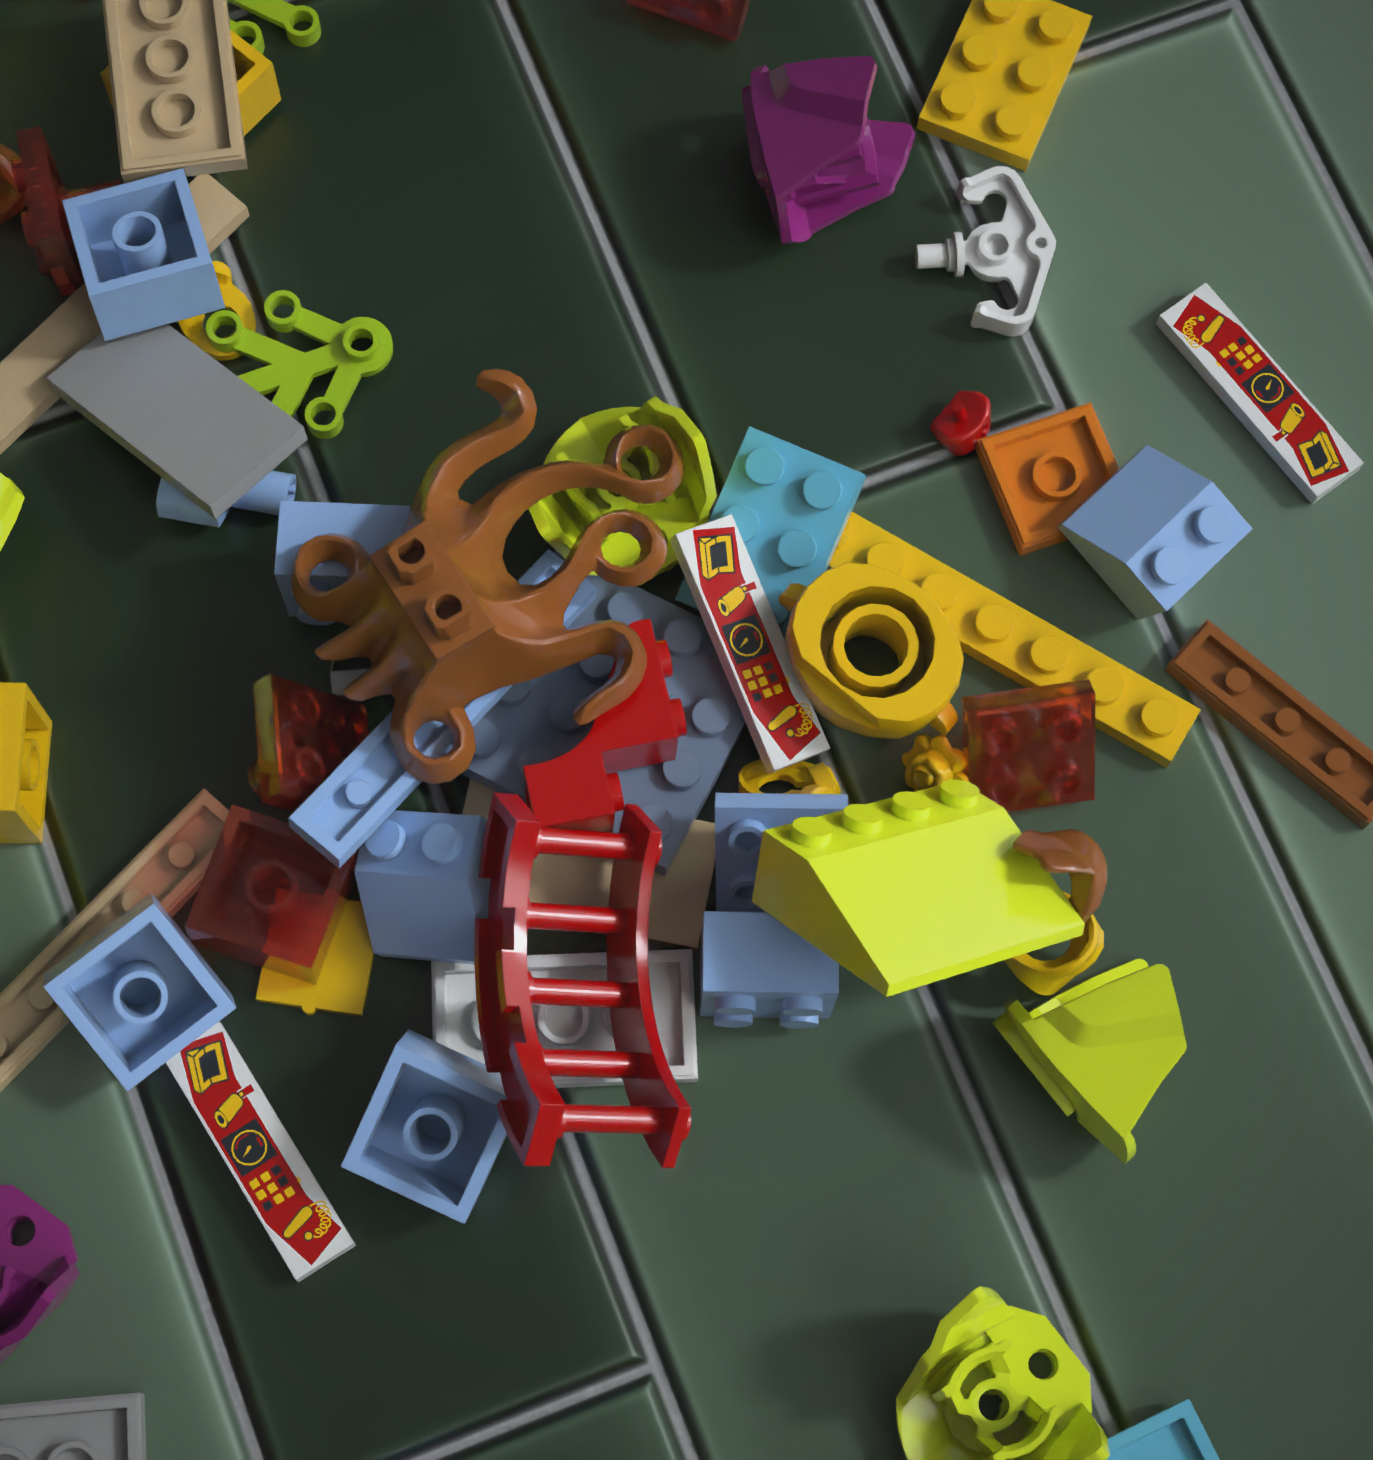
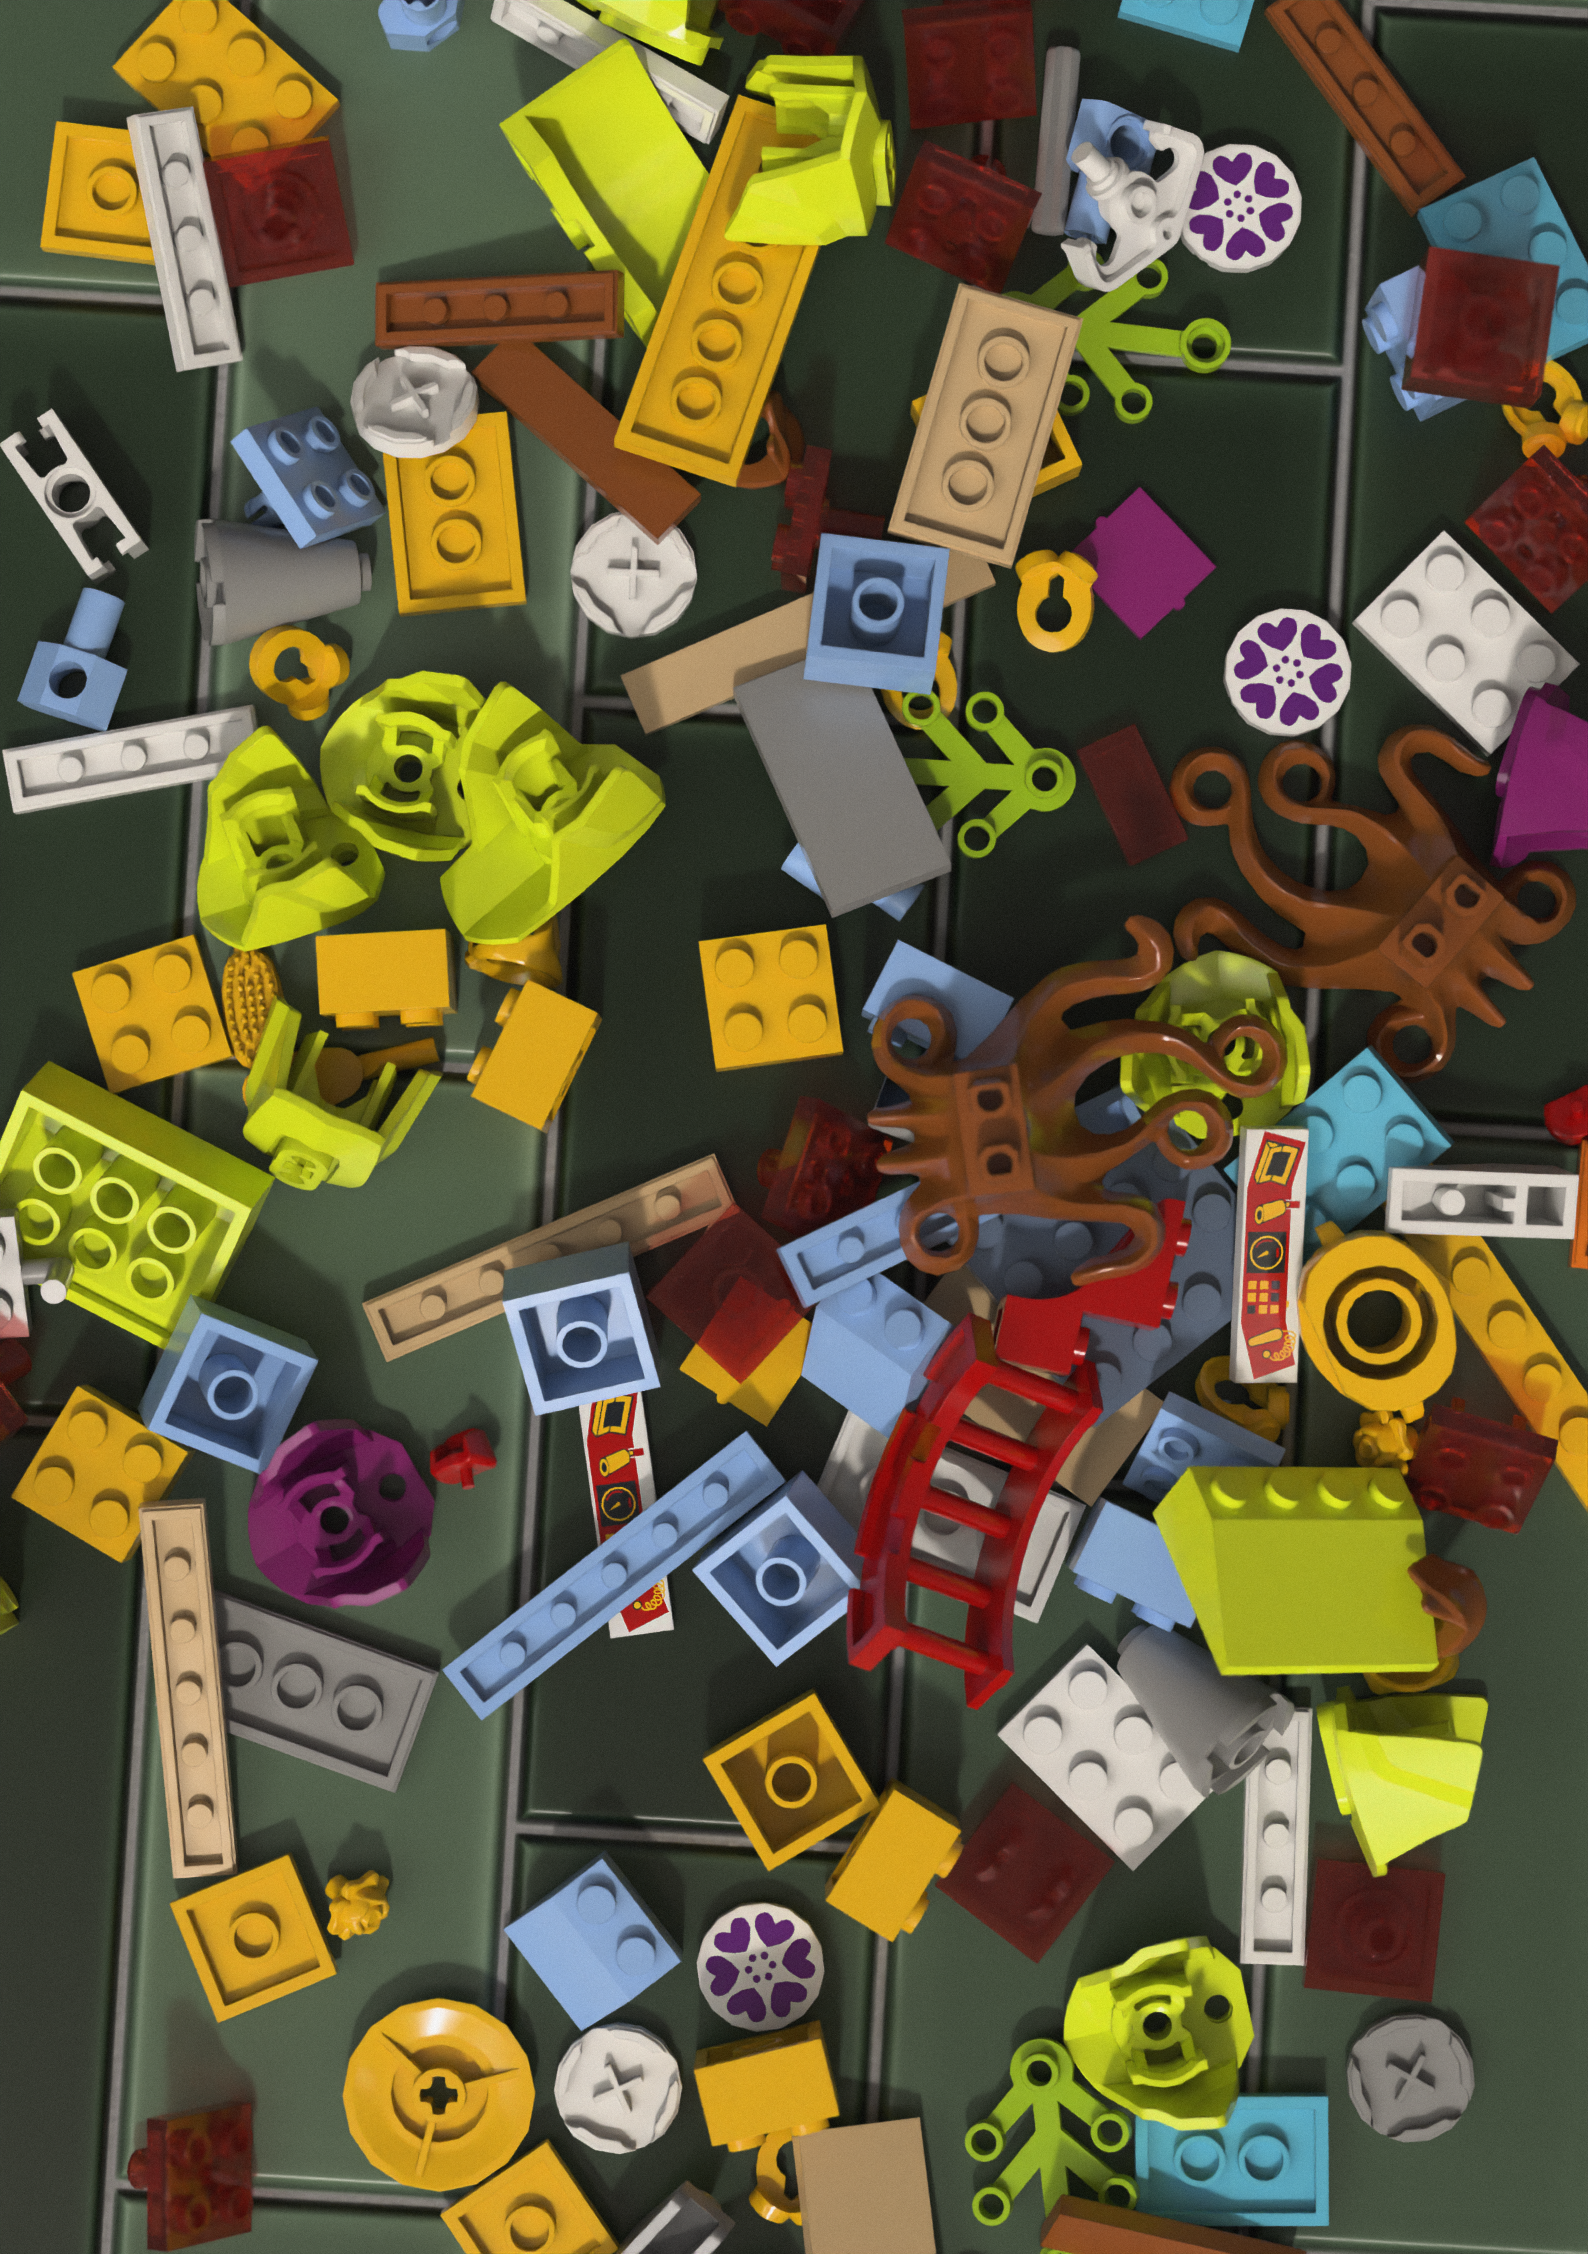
camera: 25 degrees right, 15 degrees up
none -> red piece [430,1428,497,1490]
none -> light blue plate [442,1431,786,1721]
none -> yellow brick [698,924,843,1072]
none -> yellow brick [703,1687,880,1871]
none -> yellow brick [825,1777,964,1942]
none -> clear red plate [935,1781,1115,1964]
none -> white plate [996,1643,1213,1871]
none -> yellow piece [1015,550,1099,653]
none -> magenta piece [1071,487,1216,640]
none -> clear red tile [1076,724,1189,867]
none -> light grey cone [1117,1624,1294,1798]
none -> dark orange hips [1169,724,1576,1083]
none -> tile [1223,608,1351,737]
none -> white tile [1238,1706,1313,1966]
none -> clear red plate [1301,1857,1446,2002]
none -> light grey tile [1345,2011,1475,2143]
none -> white plate [1352,531,1580,757]
none -> white slope [1384,1163,1579,1239]

